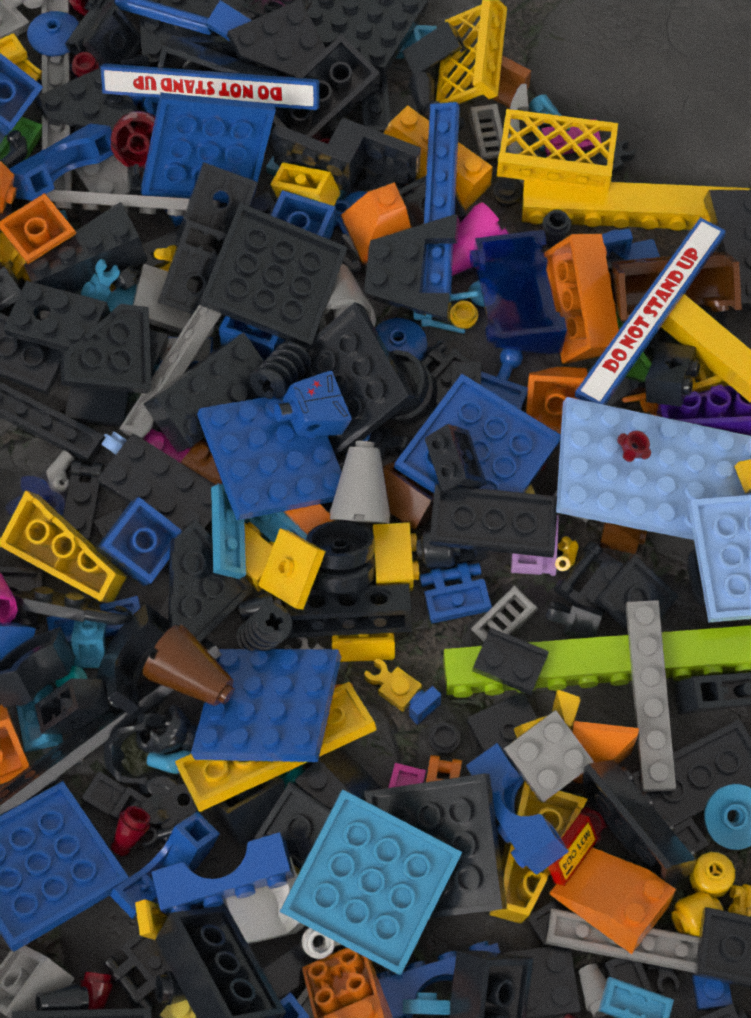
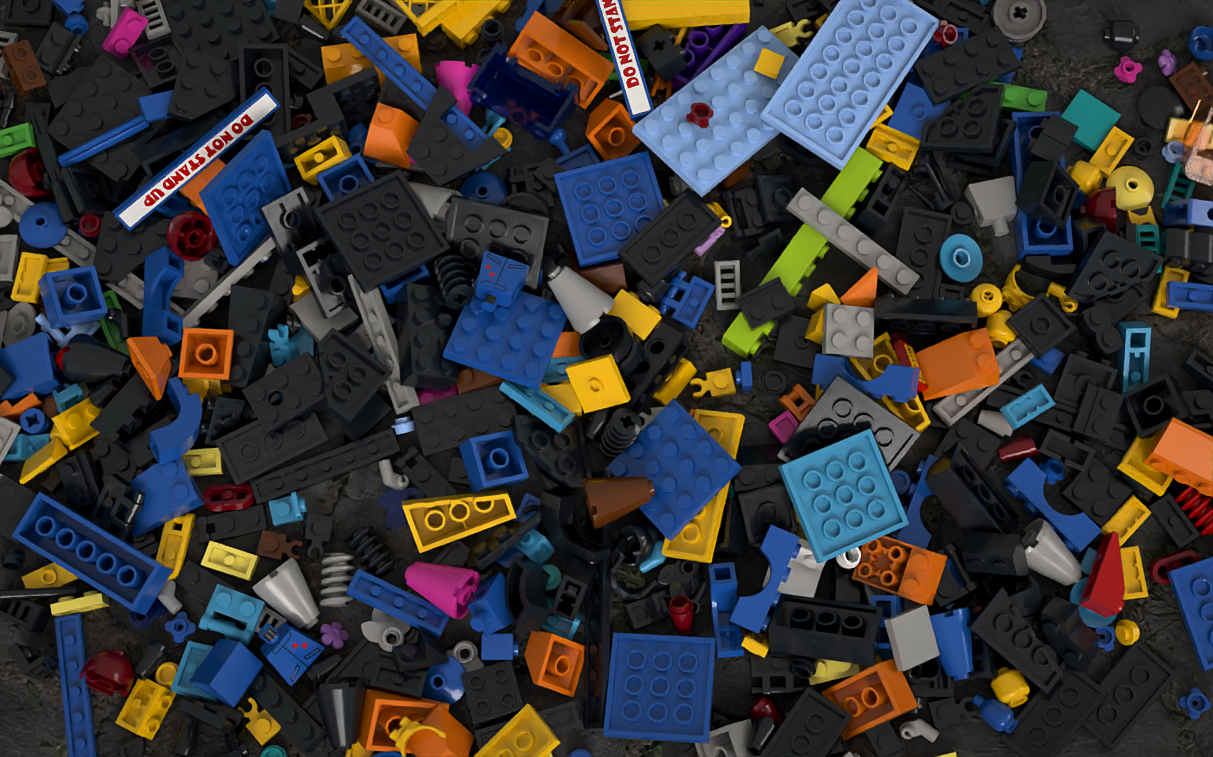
camera: 50 degrees left, 10 degrees up
dark azure plate [403,993,450,1015] -> none
black bracket [425,424,487,492] -> none
none -> blue plate [889,469,911,495]

